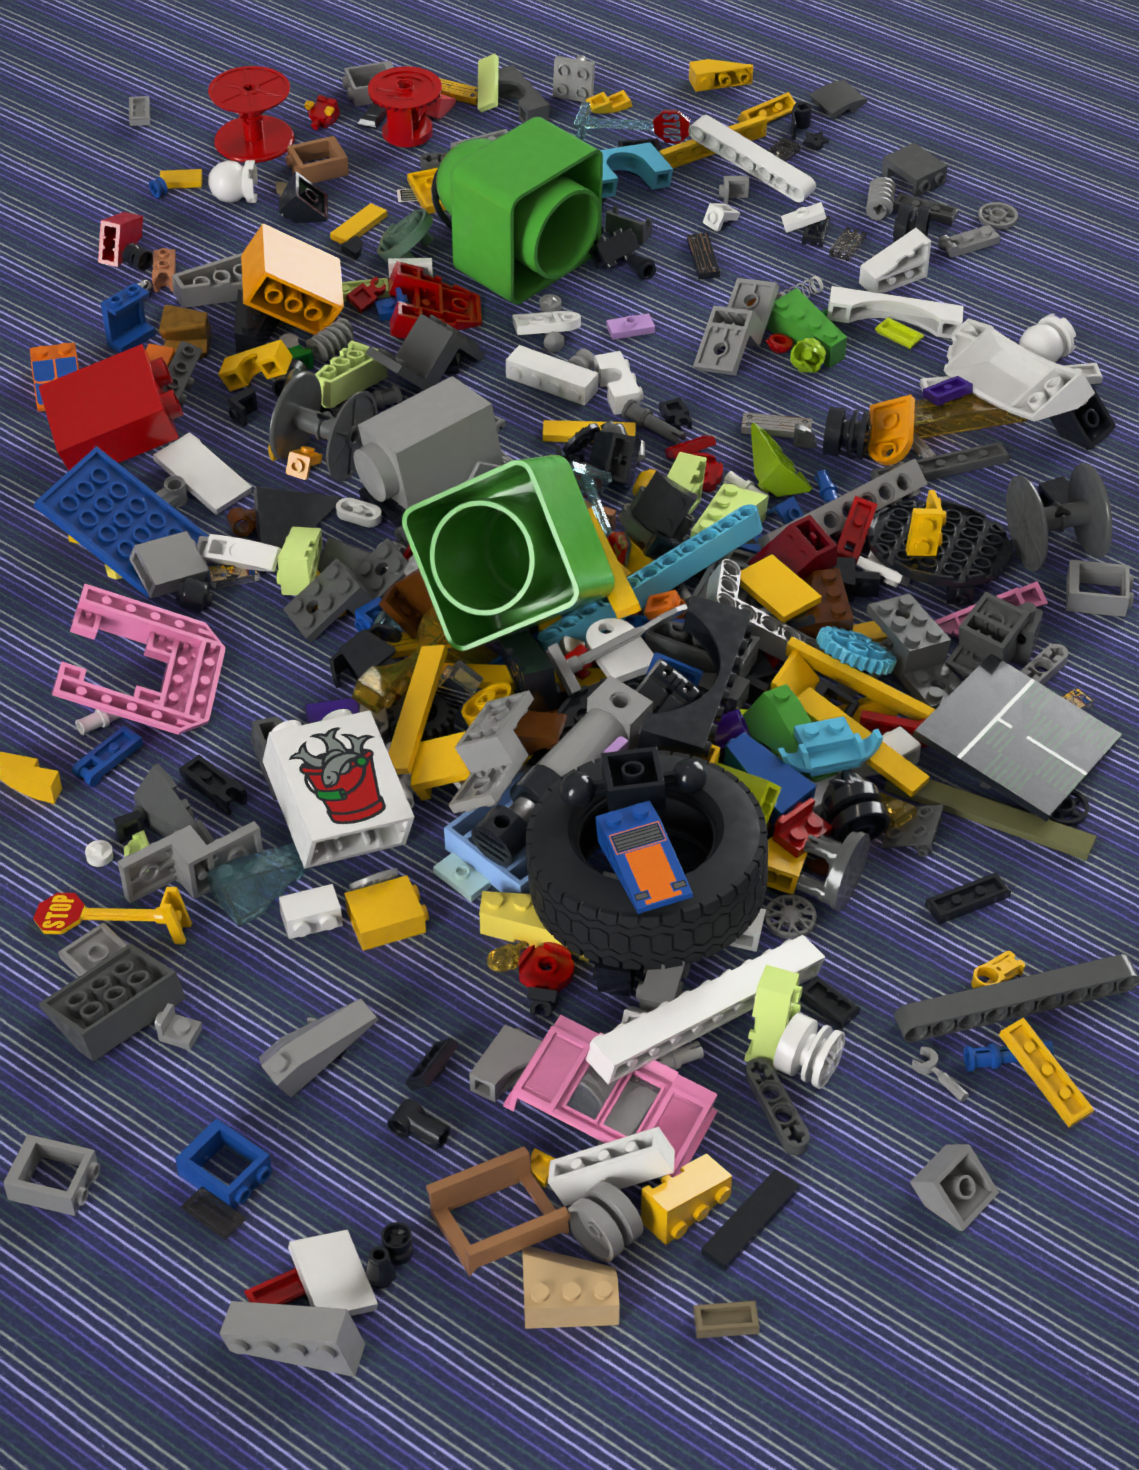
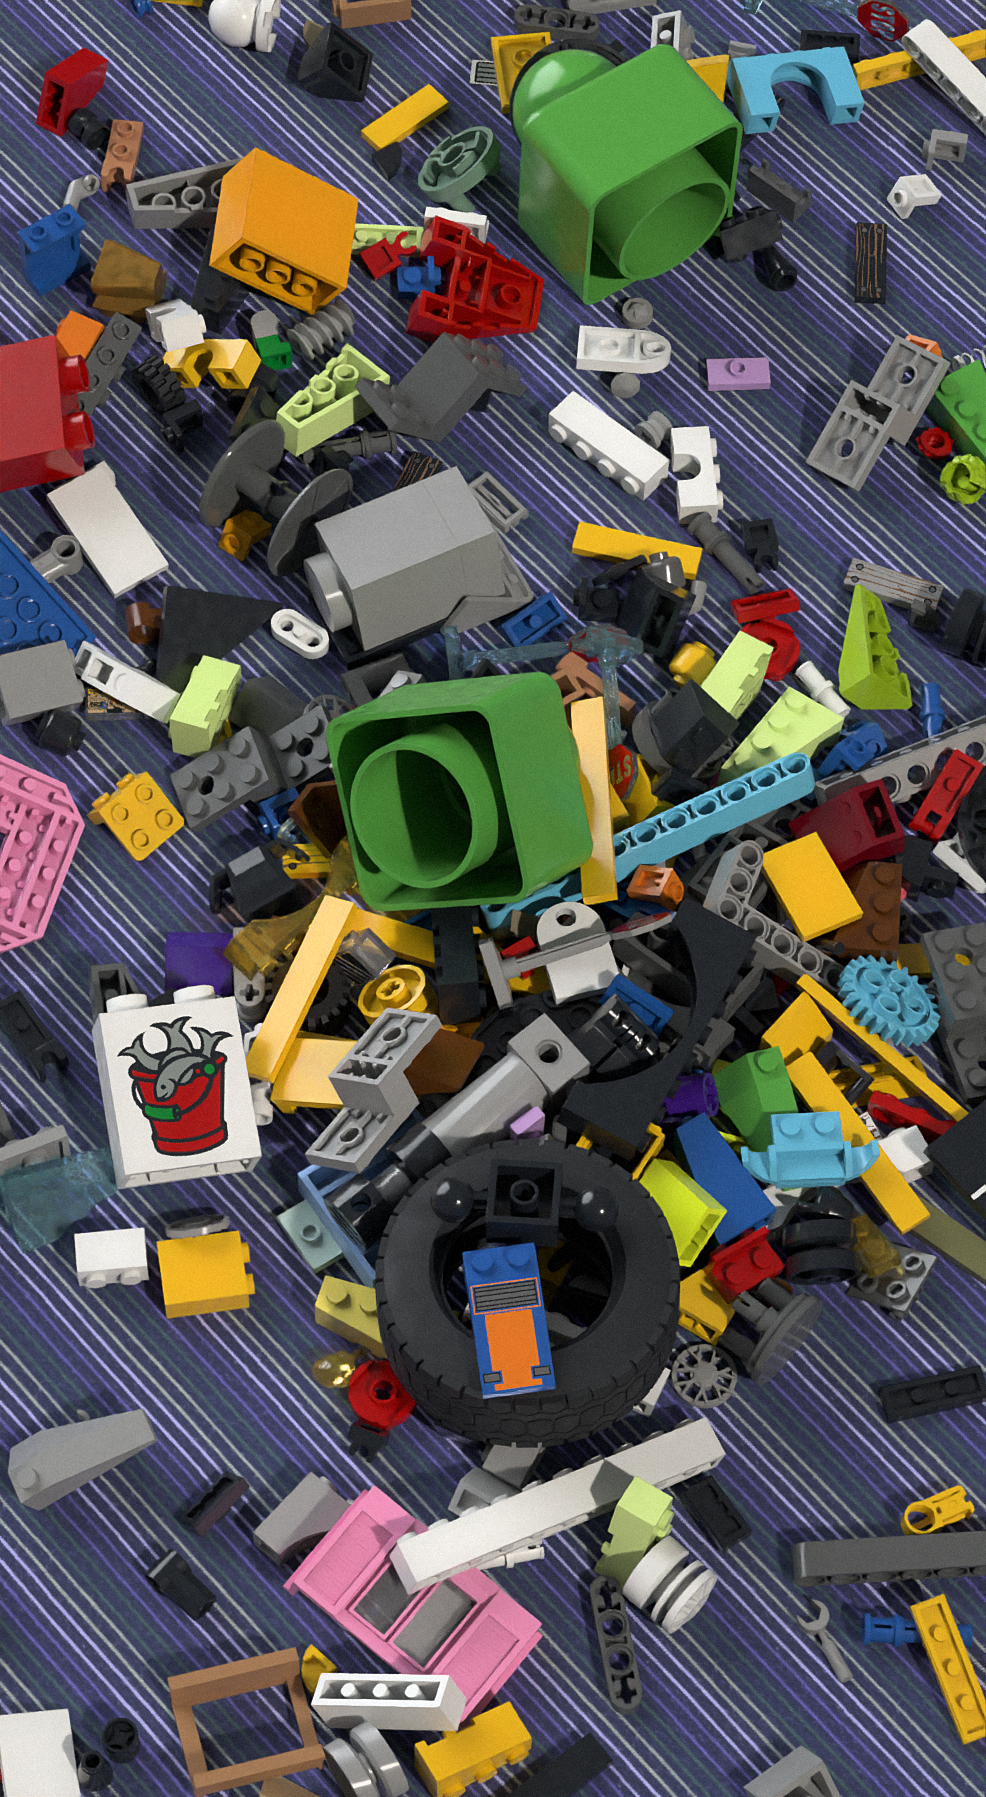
camera: 10 degrees right, 15 degrees up
none -> yellow bracket [87,771,184,861]
none -> black tyre [132,355,186,415]
none -> white arch [144,298,206,352]
none -> blue bracket [817,734,874,778]

